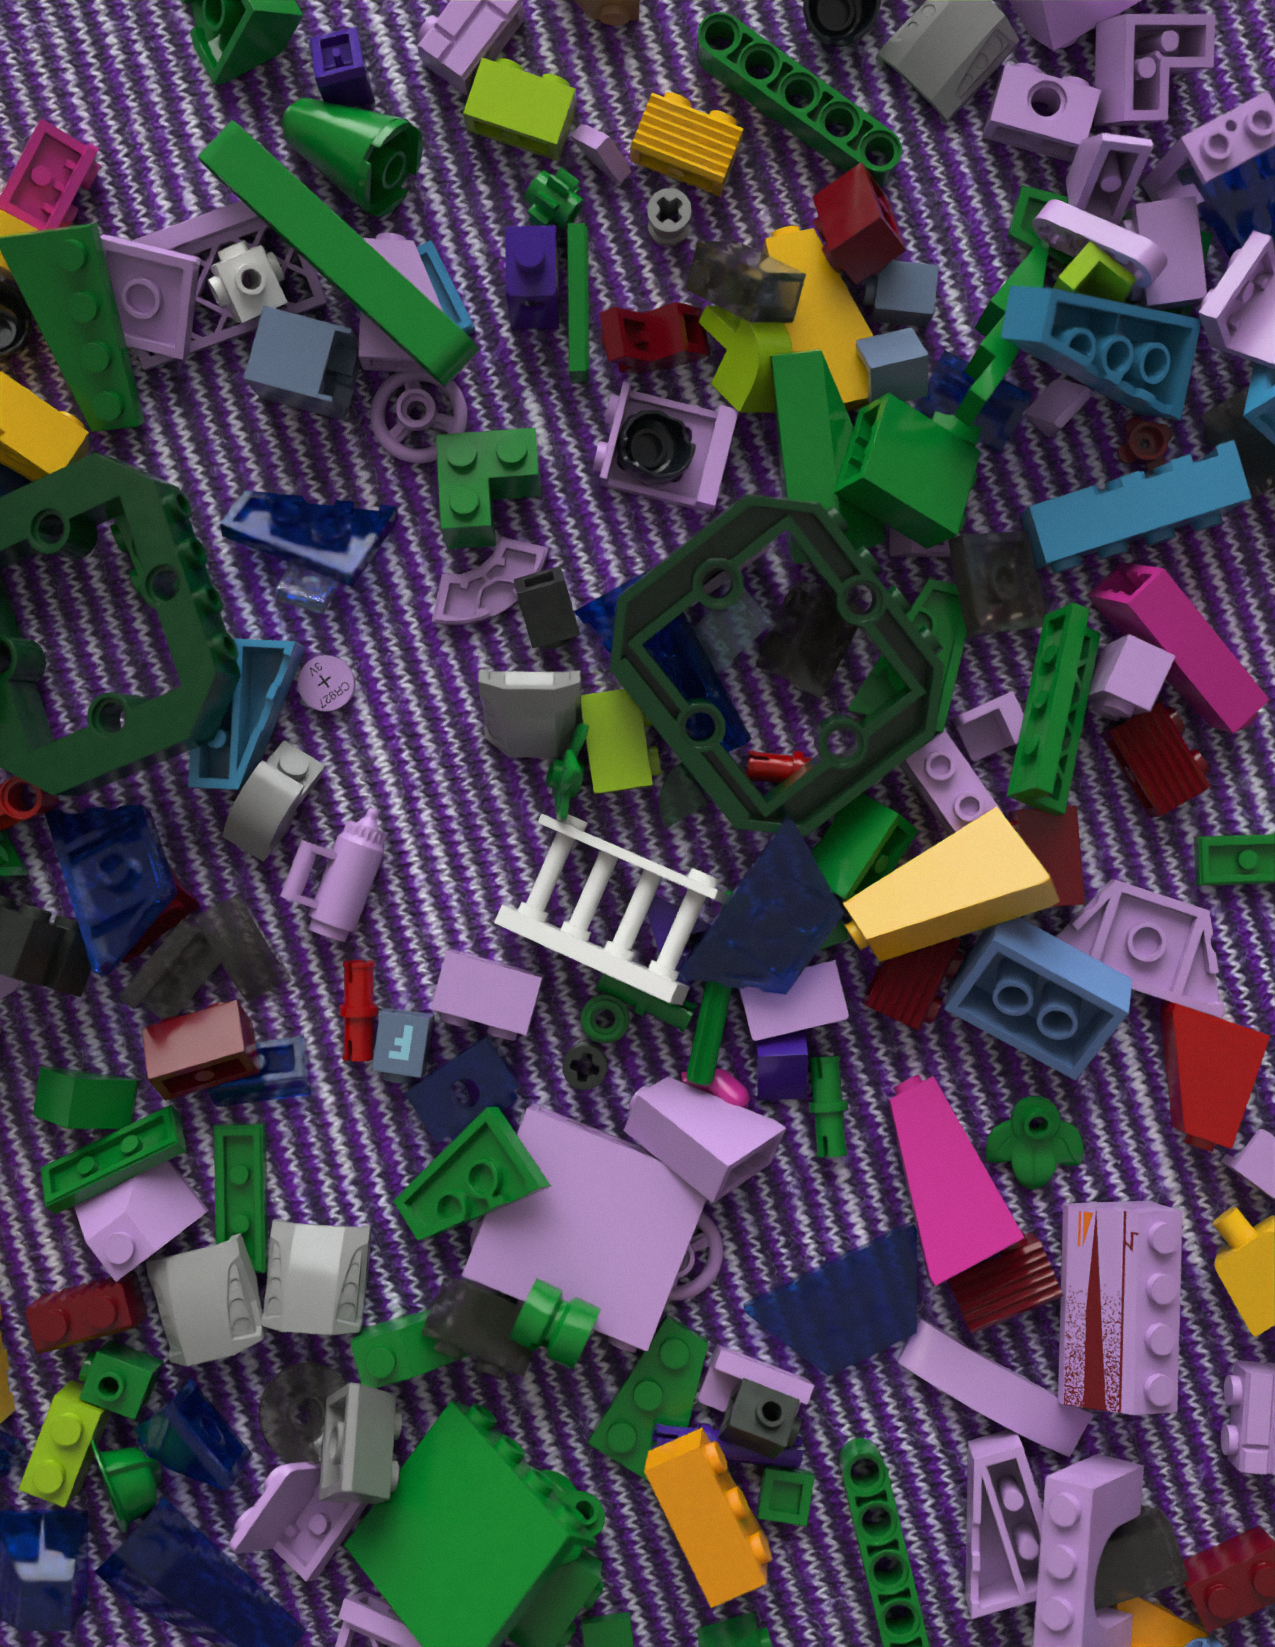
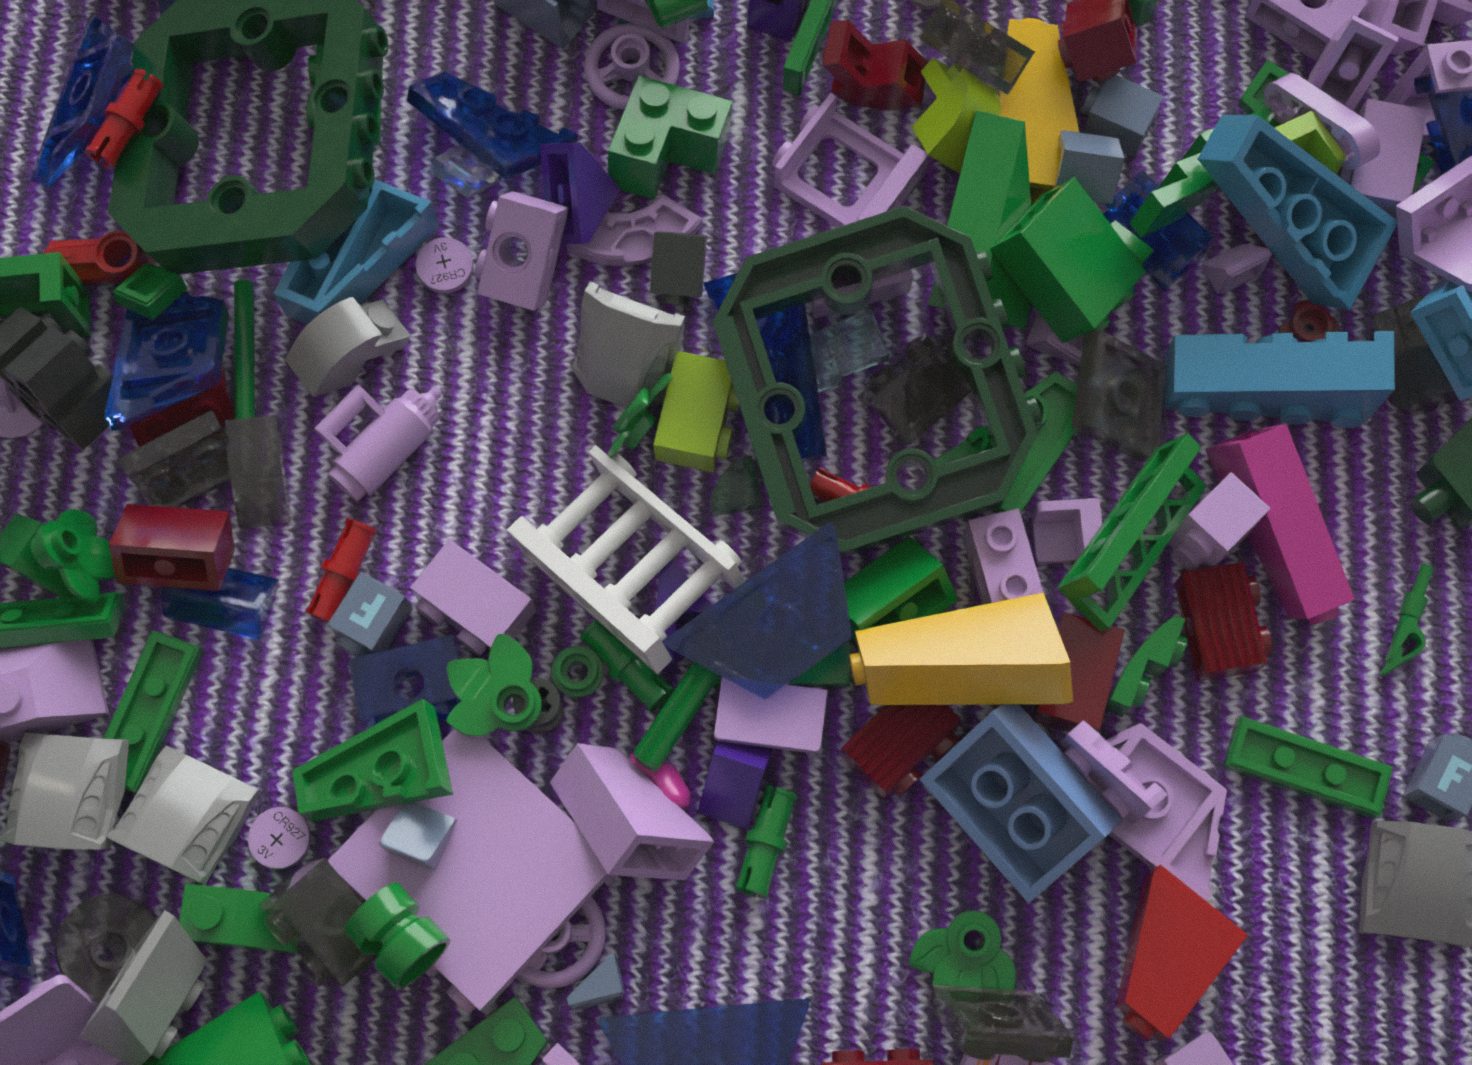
camera: 20 degrees right, 15 degrees down
black hair [616,410,696,484] -> none
dark pink slope [888,1074,1024,1287] -> none
none -> green plate [31,509,116,604]
none -> green tile [112,262,187,320]
none -> green bar [234,280,255,427]
none -> lavender piece [248,807,311,870]
none -> sand blue slope [379,802,457,870]
none -> green plate [446,633,542,737]
none -> lavender brick [475,191,569,310]
none -> dark purple slope [540,142,621,244]
none -> sand blue slope [567,953,626,1010]
none -> clear smoke plate [929,985,1074,1063]
none -> lavender wing [1060,720,1168,824]
none -> green slope [1105,615,1188,717]

